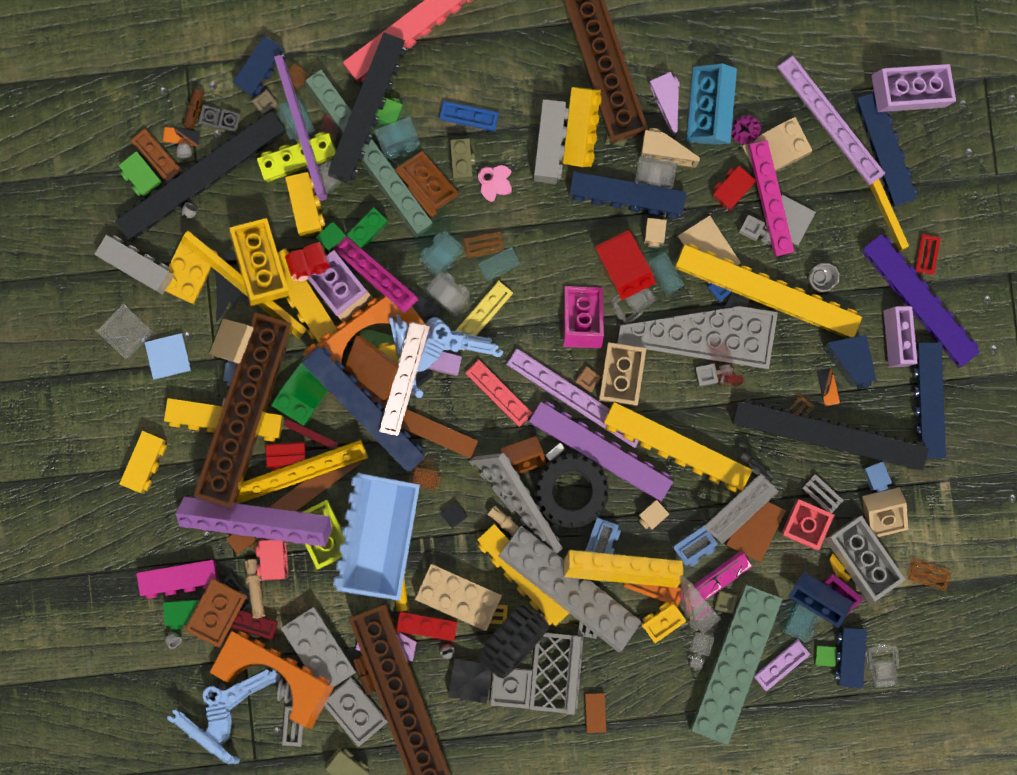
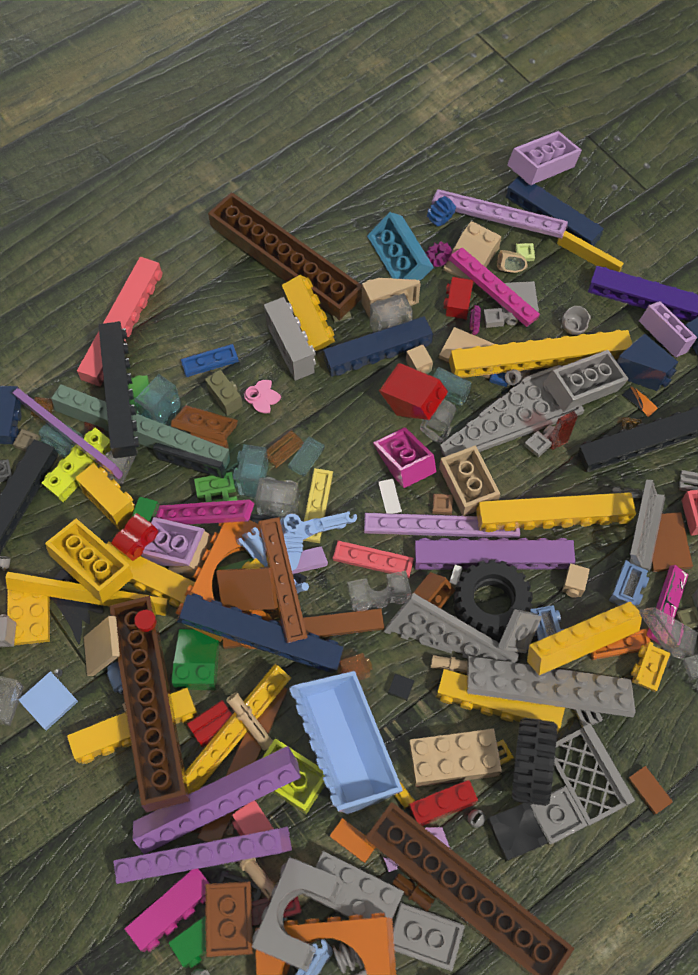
camera: 30 degrees left, 20 degrees down
yellow brick [120,431,167,494] -> none
dark red tile [284,419,340,450] -> none
green brick [347,208,389,250] -> none
lavender slope [649,72,680,136] -> none
red tile [915,234,941,276] -> none
none -> medium lavender brick [114,827,292,884]
none -> red tile [134,610,157,632]
none -> black tile [153,443,226,479]
none -> bright green plate [194,472,237,503]
none -> tan pin [226,692,273,750]
none -> light grey arch [252,857,343,972]
none -> orange tile [330,818,375,864]
none -> clear arch [347,571,411,611]
none -> white sticker [379,479,402,514]
none -> blue gear [427,196,456,227]
none -> magenta gear [469,305,481,335]
none -> rock [497,250,528,273]
none -> light grey tile [498,609,542,653]
none -> light grey hinge [505,369,521,385]
none -> yellowish green tile [515,243,535,261]
none -> light grey brick [543,350,628,412]

